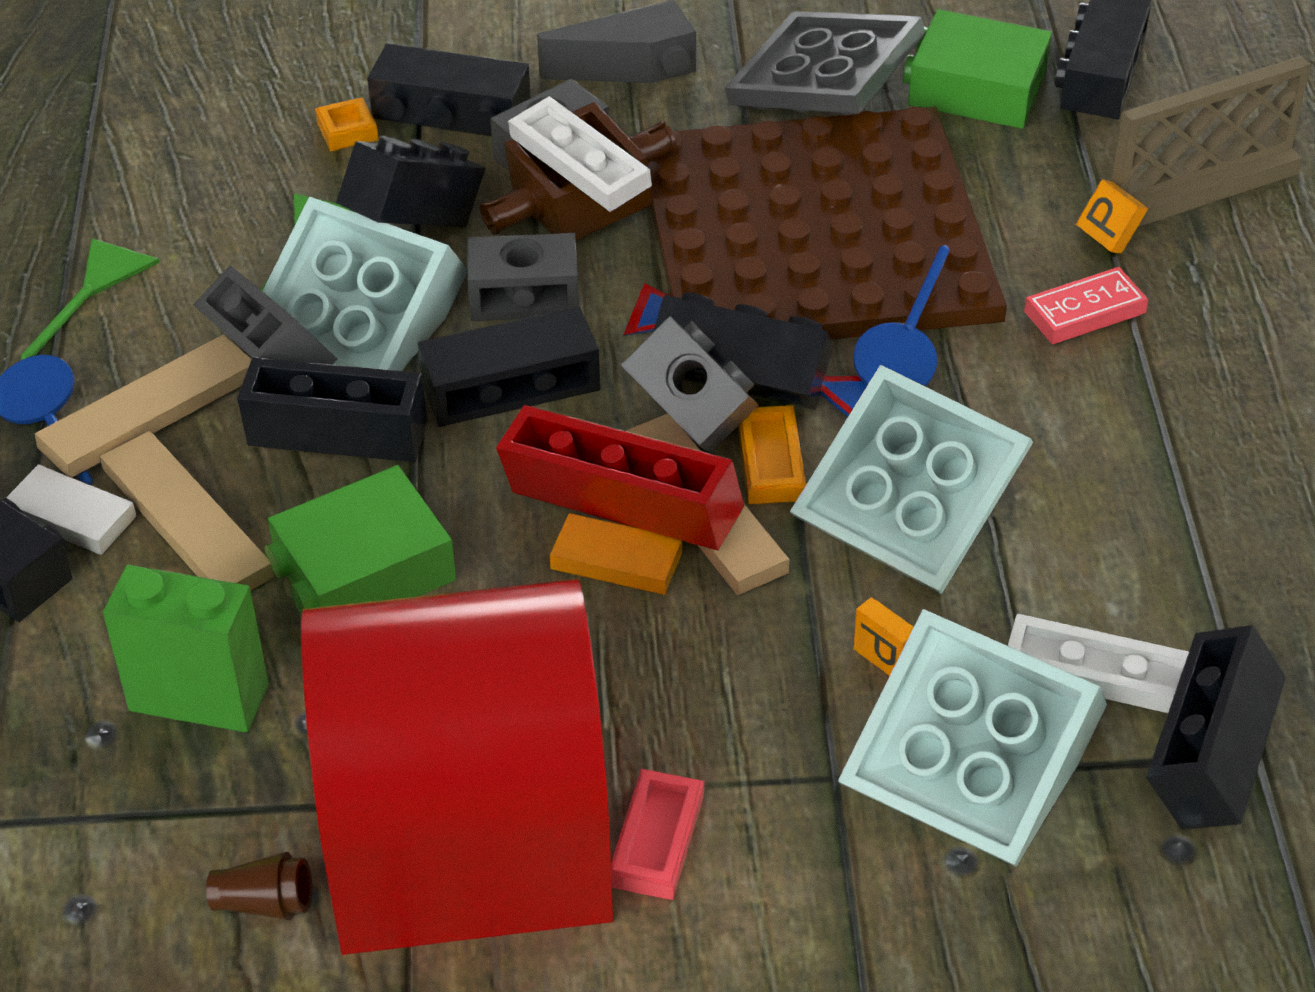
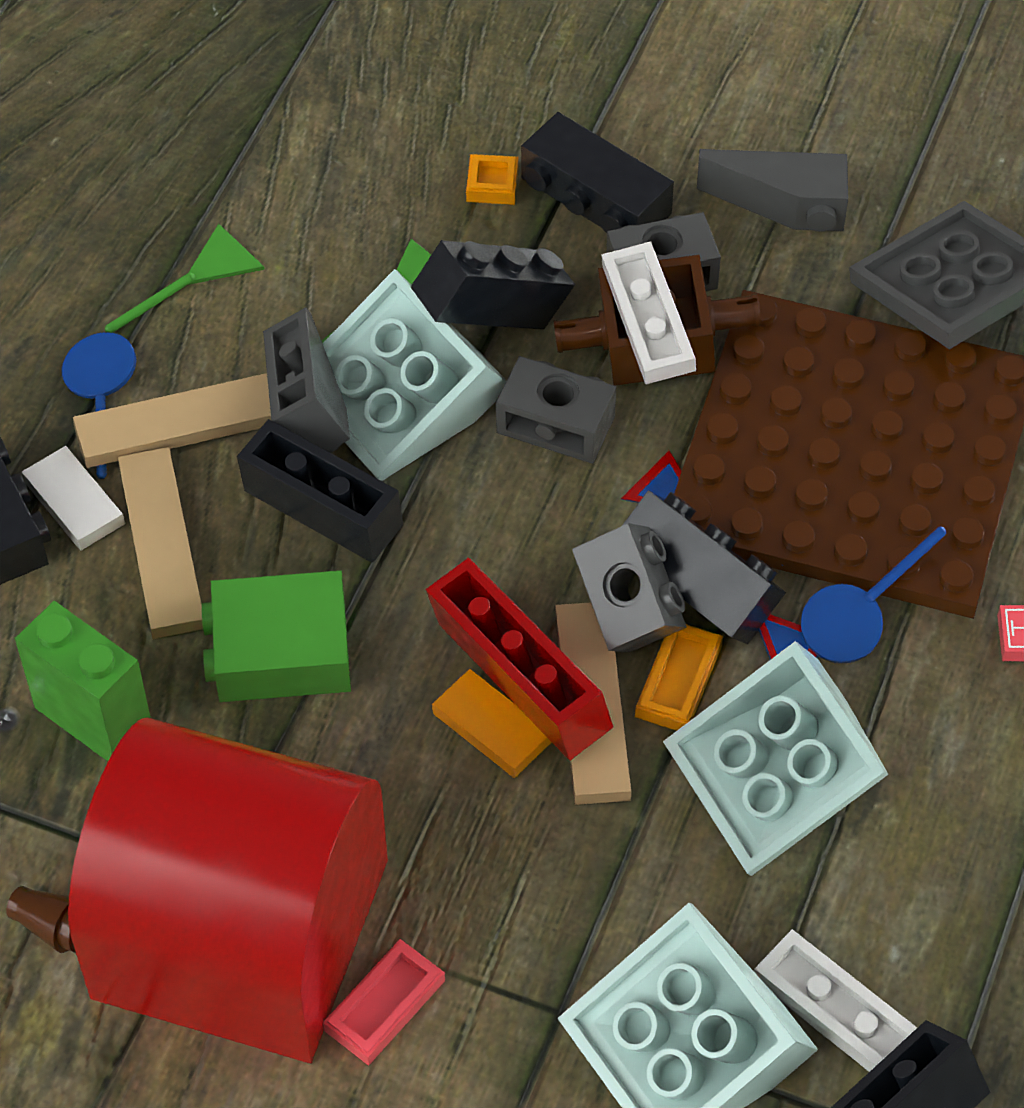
camera: 25 degrees right, 10 degrees up
black brick [417,306,600,427] -> none
light orange tile [853,597,914,676] -> none

